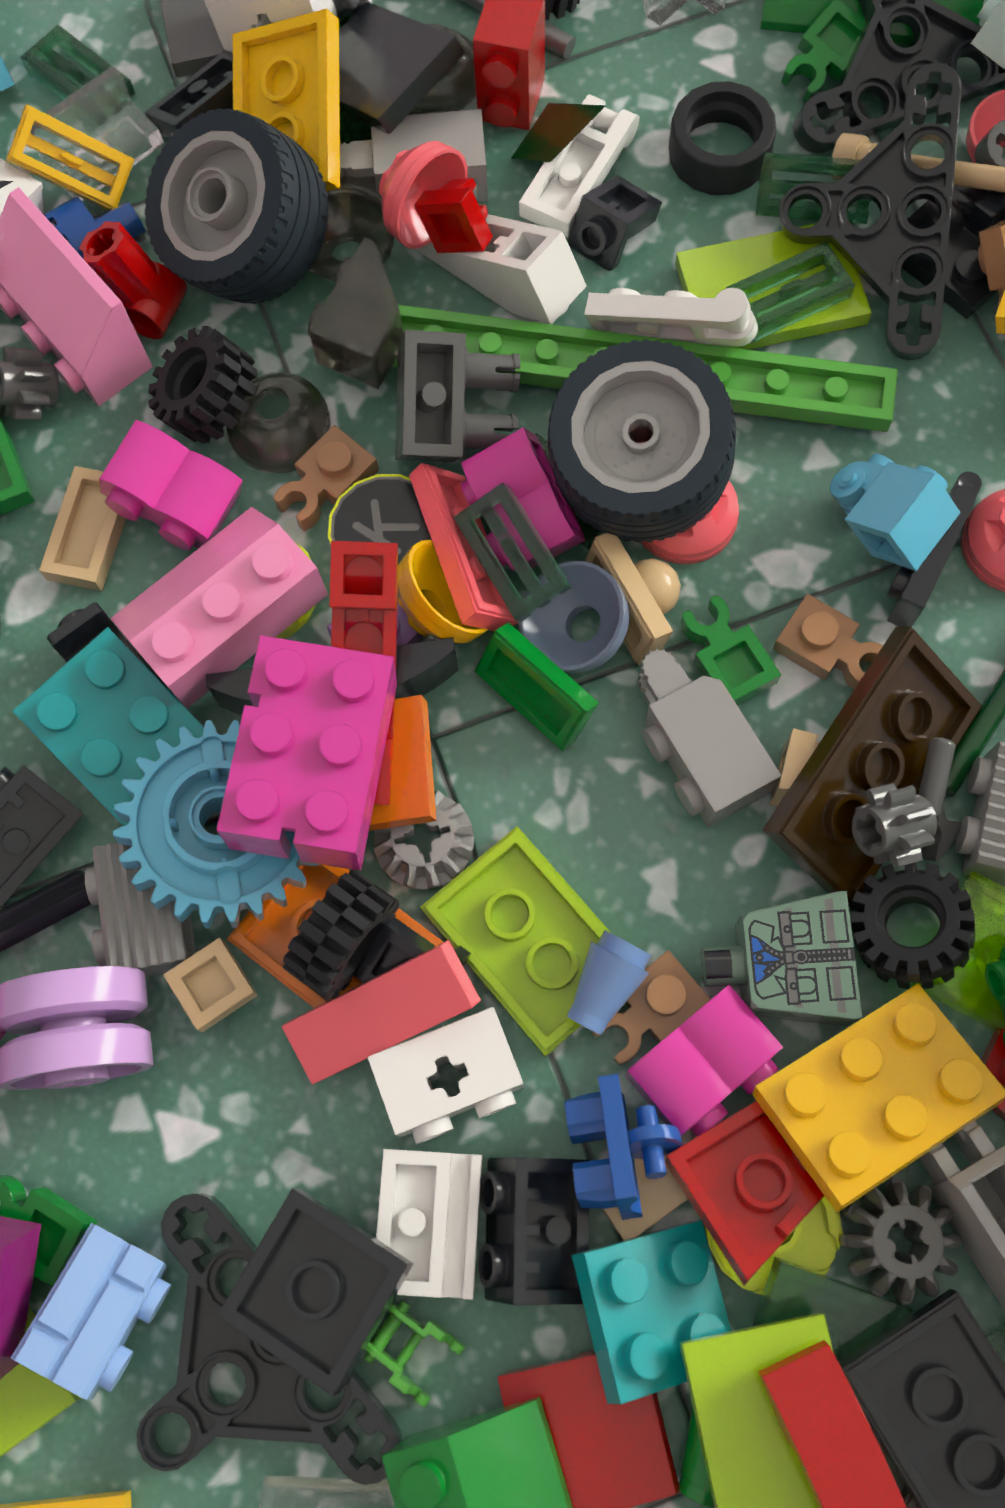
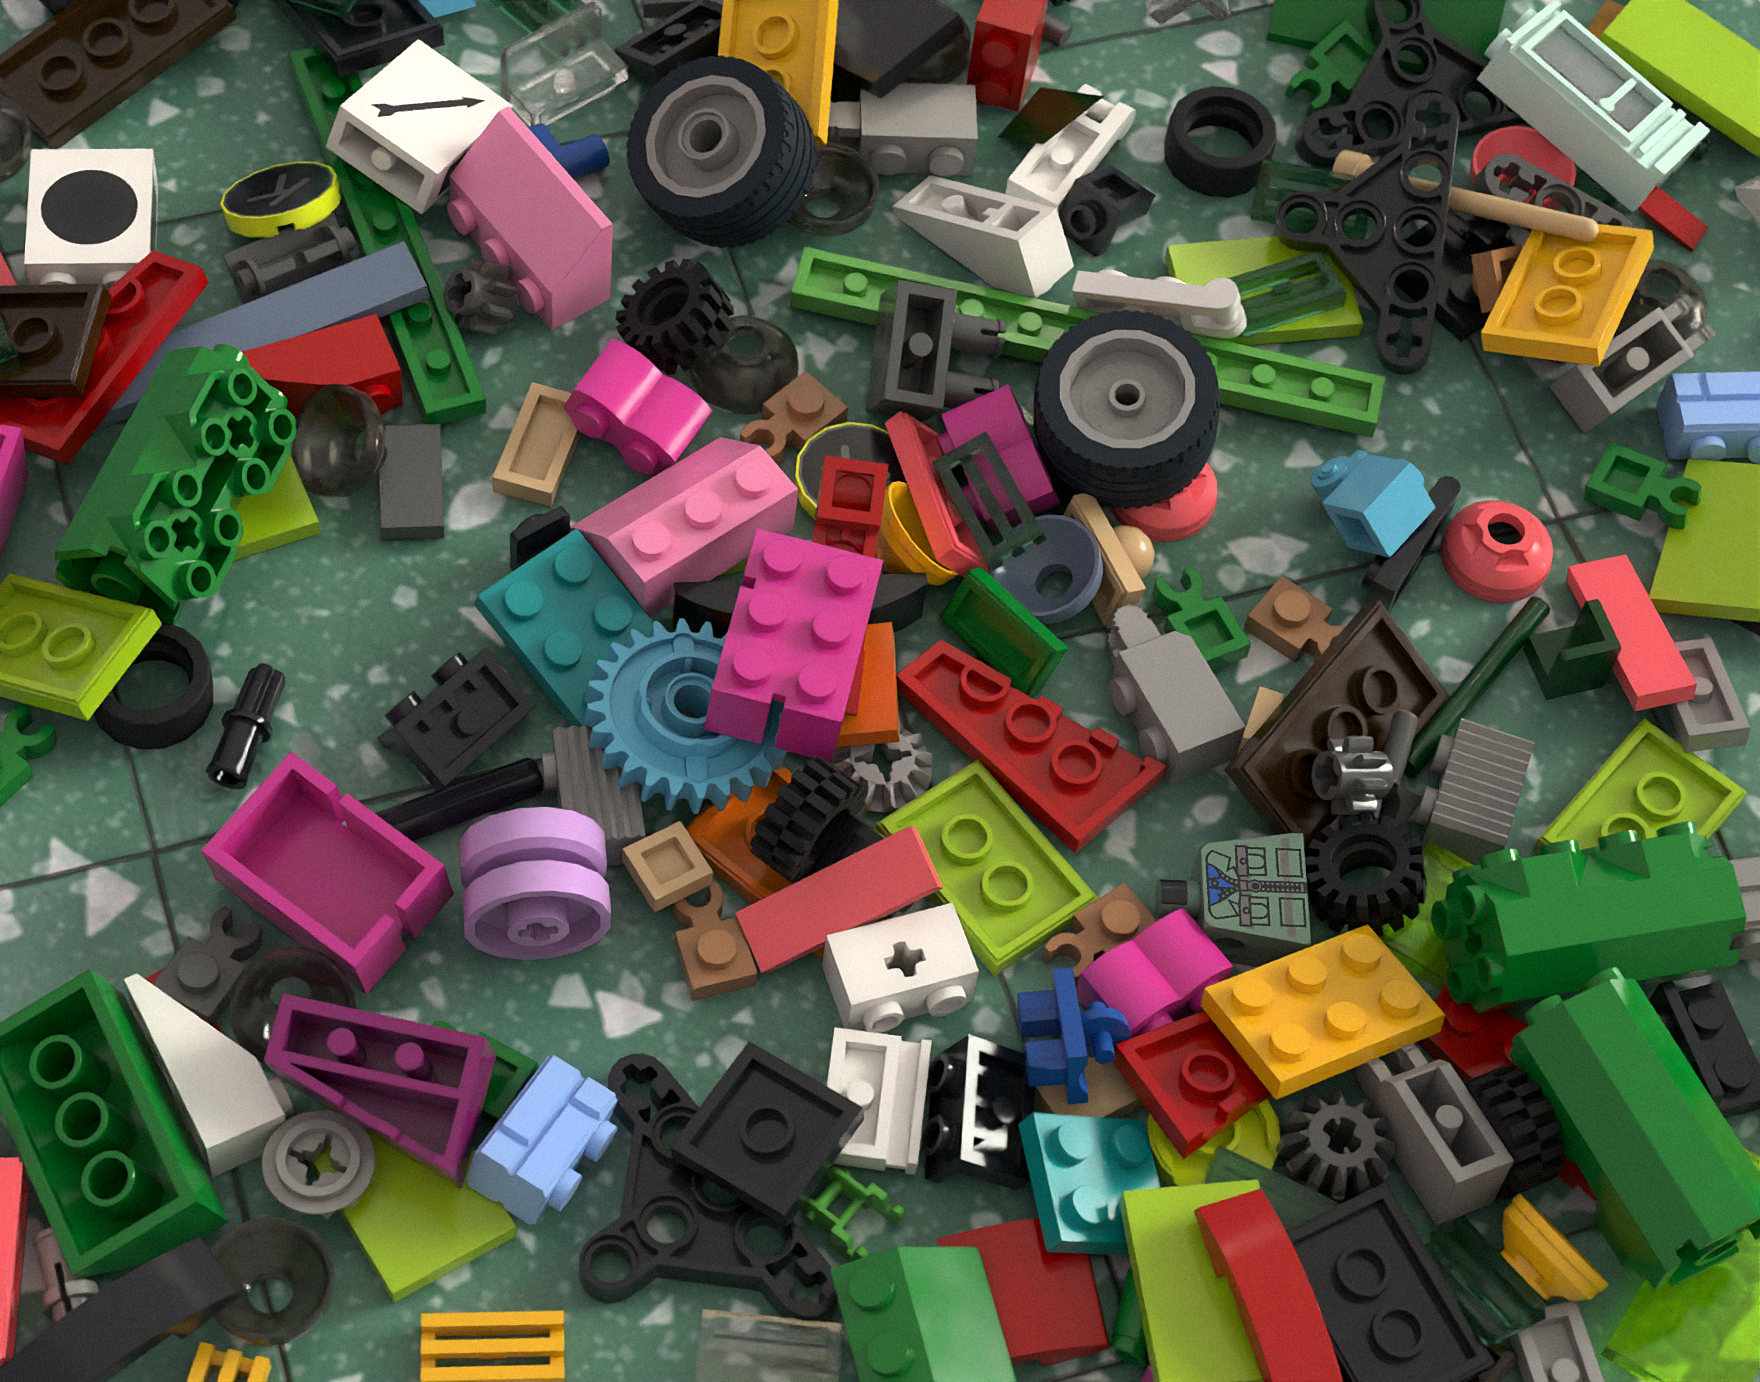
camera: 10 degrees left, 15 degrees down
yellow tile [5,104,135,211] -> none
red piece [79,221,188,339] -> none
clear smoke slope [308,238,403,389] -> none
coral piece [379,141,468,249] -> none
red tile [414,178,493,253] -> none
medium blue cone [567,930,652,1035] -> none
none -> medium nougat plate [672,879,757,1001]
none -> red wing [896,640,1167,854]

